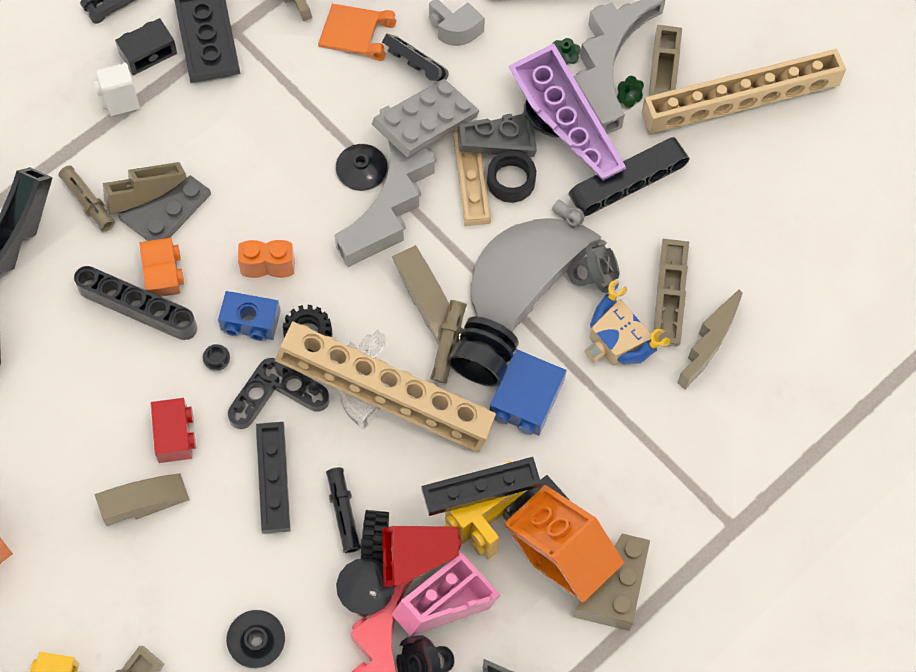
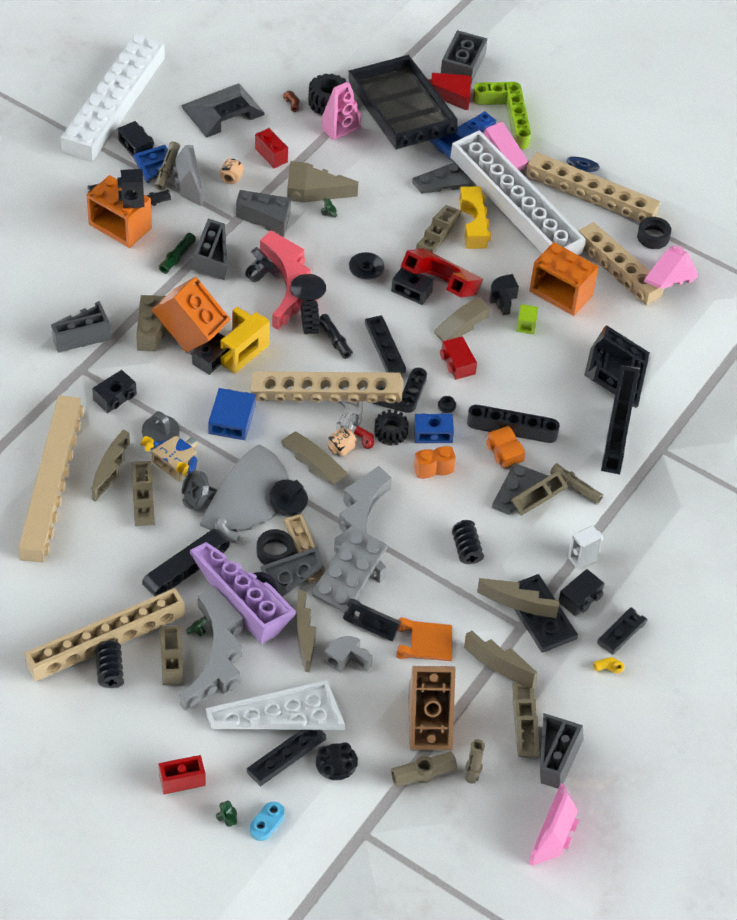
camera: 165 degrees right, 15 degrees down
black dish [336,144,387,191] -> none
red slope [382,526,461,587] -> none
bright pink wedge [391,552,500,636] -> none
black plate [421,457,541,516] -> none
dark tan pin [430,300,467,383] -> none
black wheel [448,316,519,387] -> none
dark green plant [552,38,581,65] -> none
none -> tan brick [19,395,84,563]
none -> dark grey wedge [51,301,112,353]
none -> black brick [92,369,137,413]
none -> black piece [95,641,124,688]
none -> dark grey tile [142,411,180,442]
none -> black tile [270,479,308,516]
none -> dark tan slope [296,590,316,672]
none -> light nougat head [328,428,357,456]
none -> red arm [354,426,375,449]
none -> black brick [391,267,434,305]
none -> red arch [400,248,483,298]
none -> black piece [452,520,484,564]
none -> dark tan slope [477,578,559,618]
none -> black brick [489,274,519,315]
none -> lime brick [516,304,538,335]

